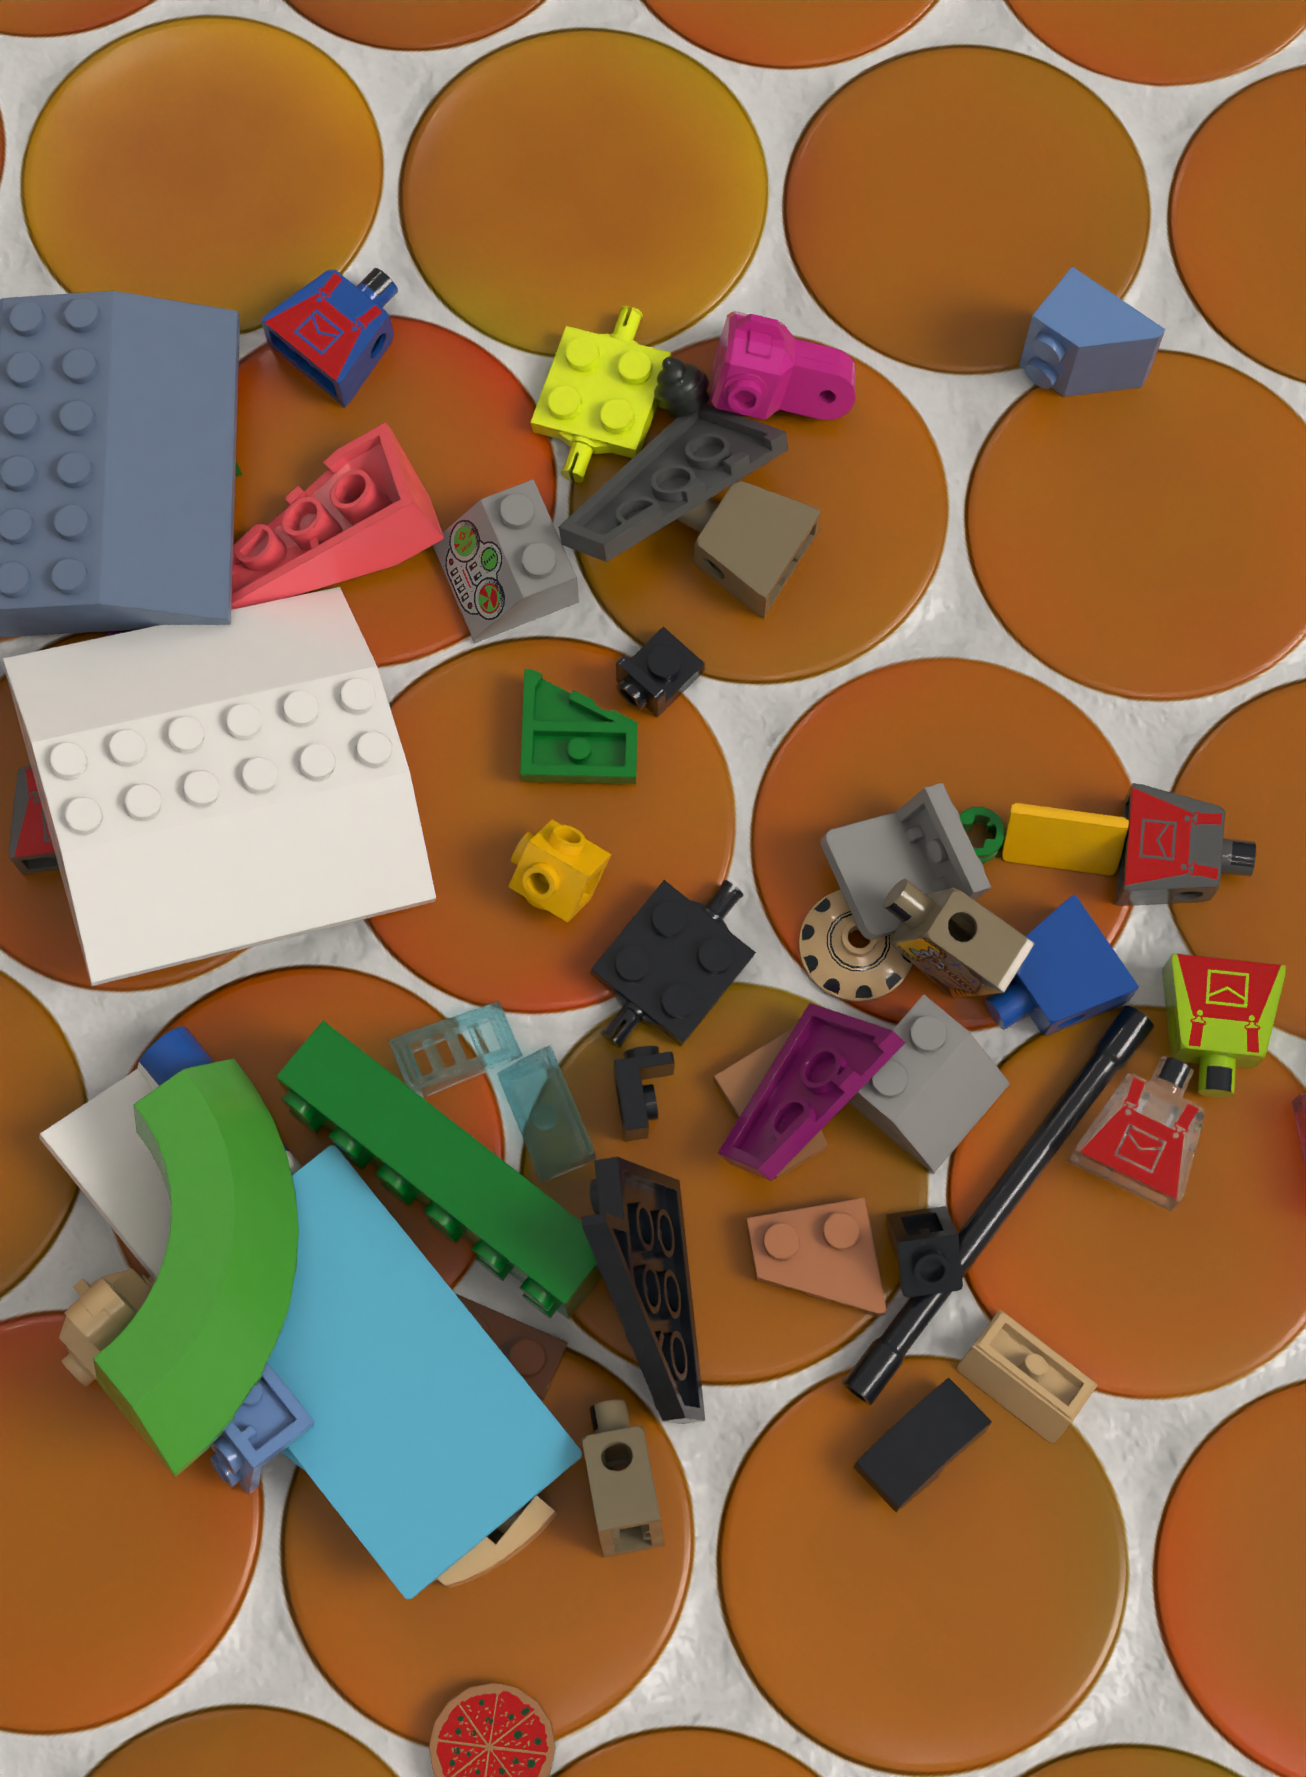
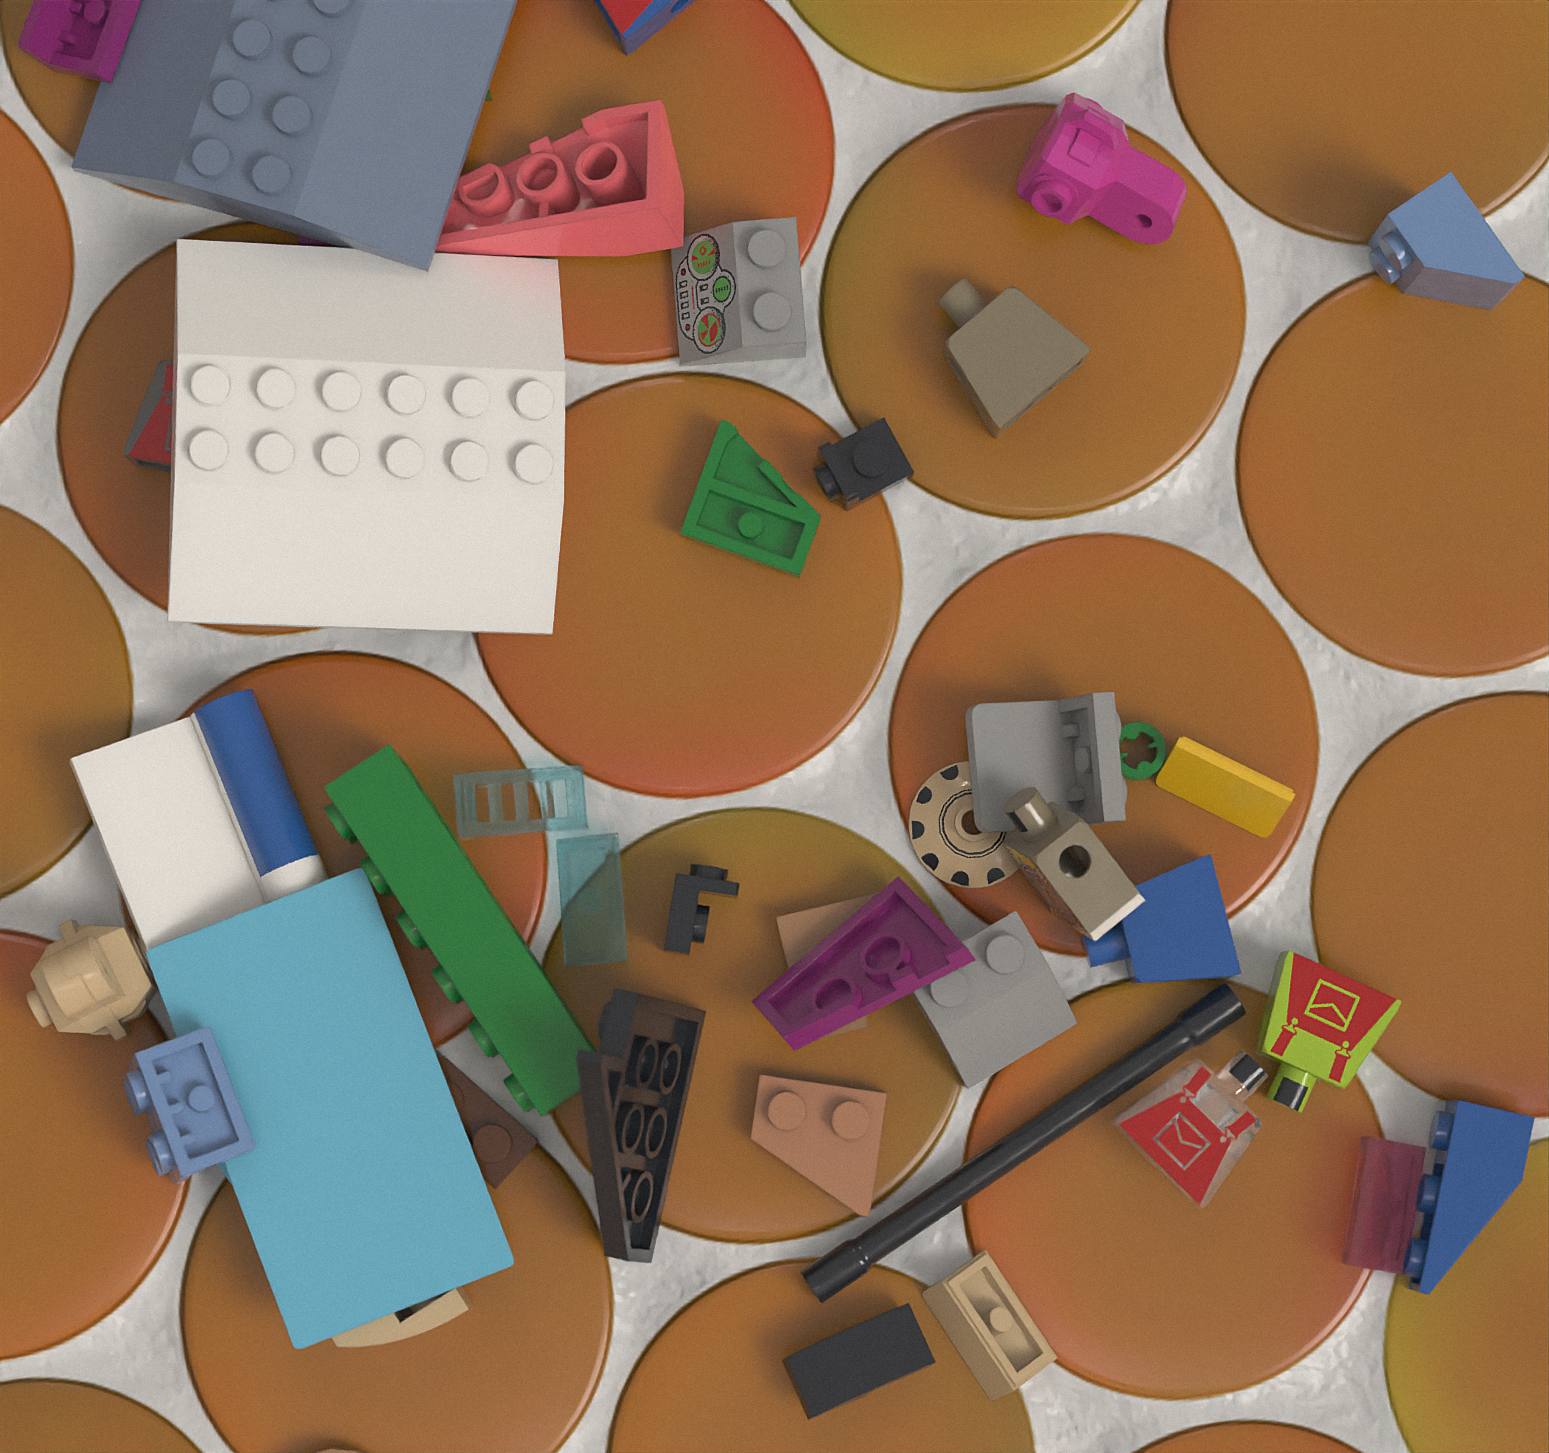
camera: 15 degrees right, 10 degrees up
bright green brick [93,1058,299,1478] -> none
yellow brick [508,819,612,923] -> none
neon yellow plate [530,306,672,483] -> none
dark grey wing [558,404,788,562] -> none
dark tan torso [582,1400,664,1557] -> none
black plate [590,880,756,1048] -> none
pearl dark grey plate [654,357,710,418] -> none
black bracket [887,1206,963,1298] -> none
torso [1115,783,1256,906] -> none

